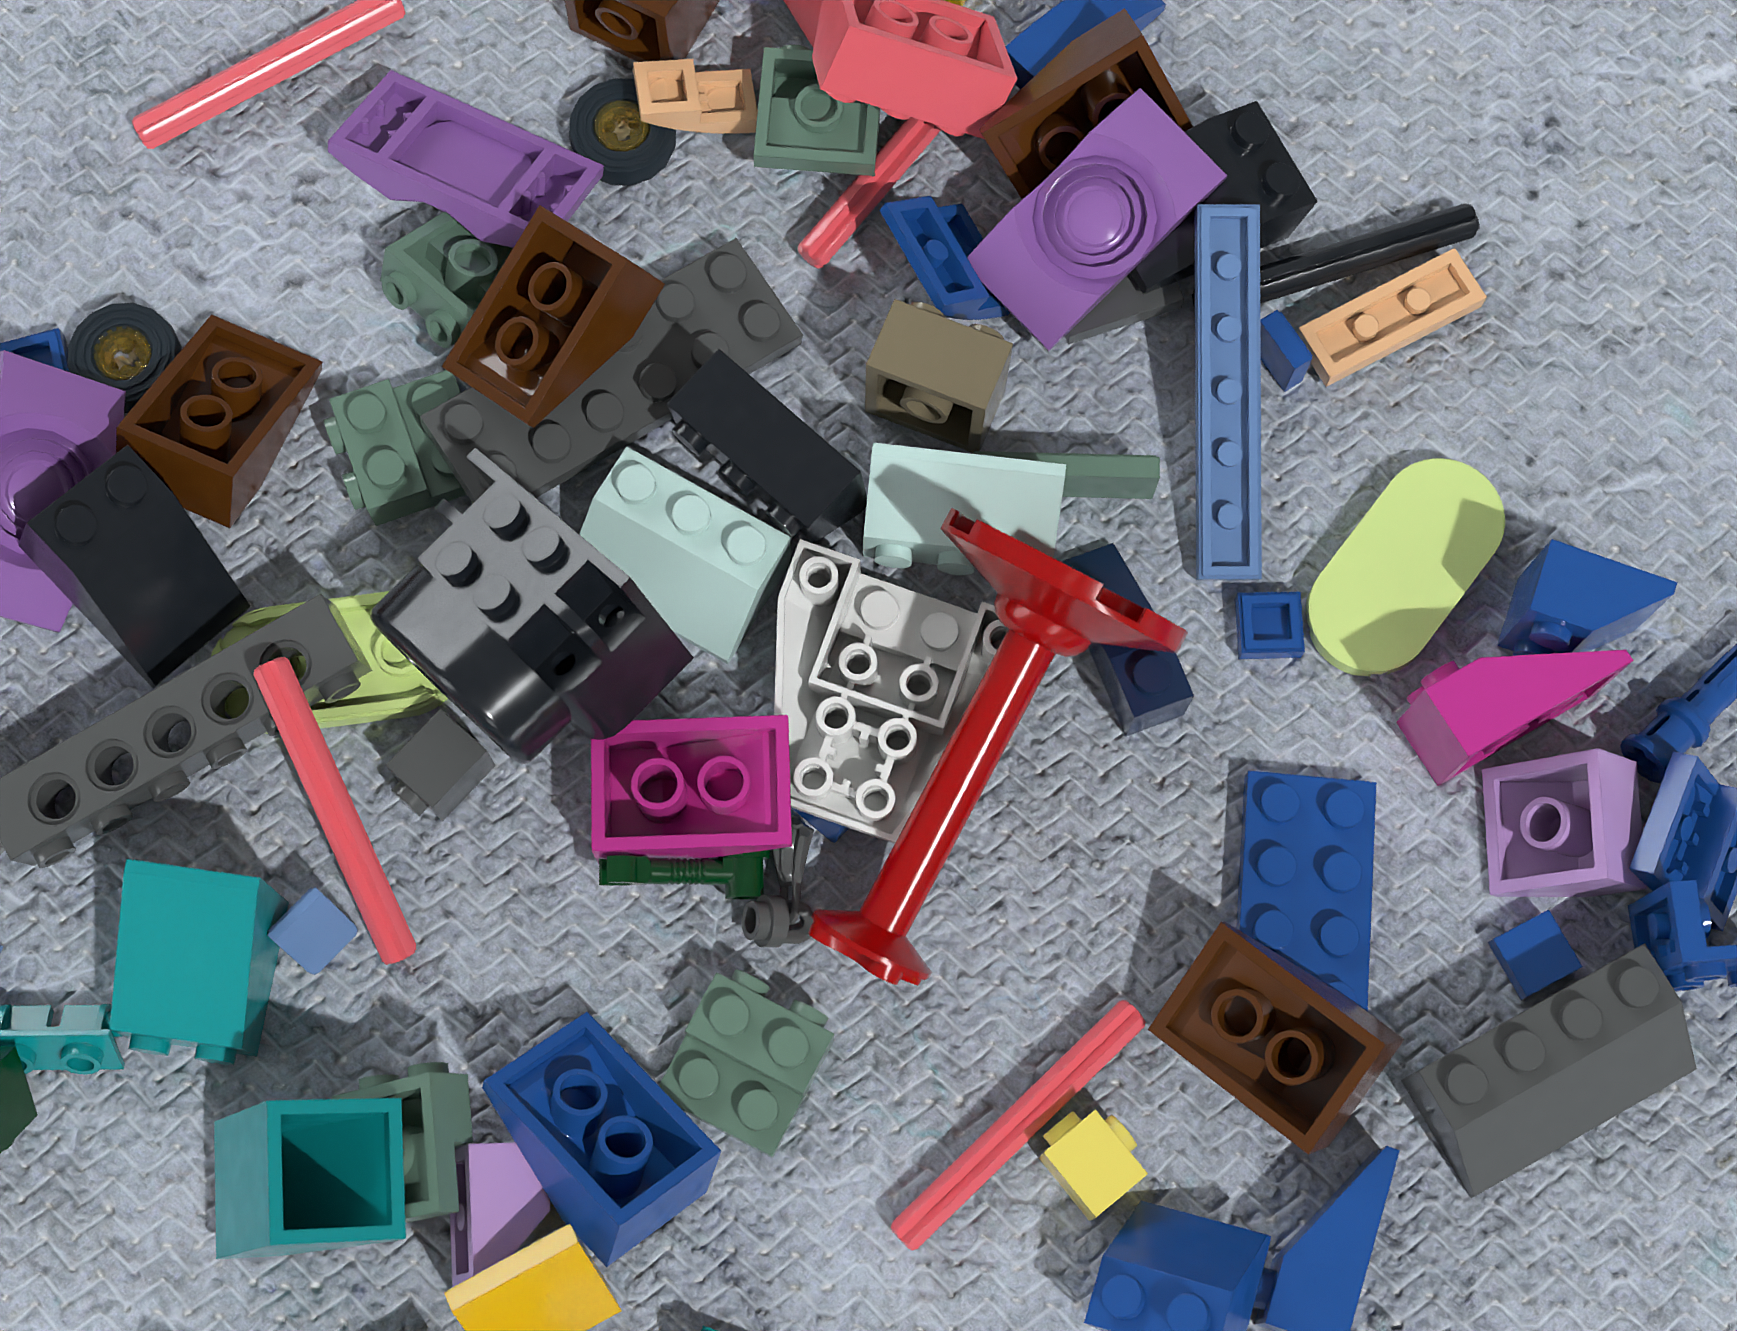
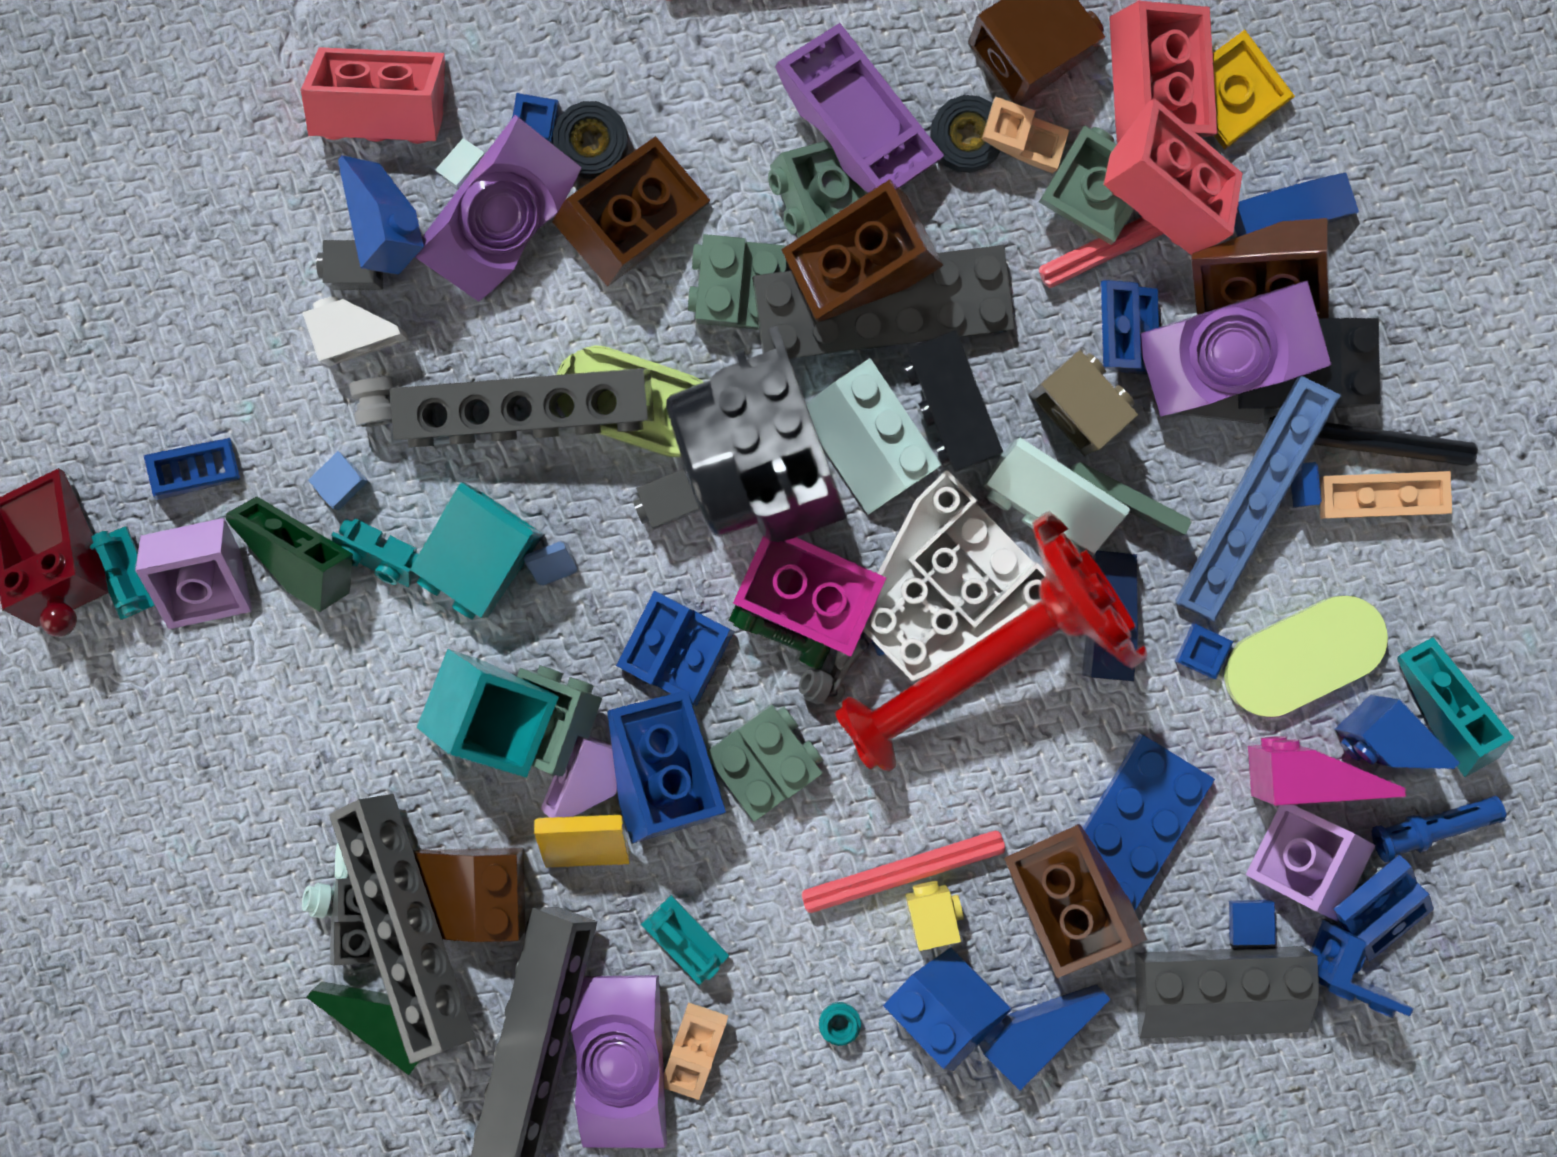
camera: 20 degrees right, 15 degrees up
black slope [18,445,251,689] -> none
coral axle [254,657,416,965] -> none
none -> blue slope [616,591,735,706]
none -> teal slope [1397,637,1515,777]

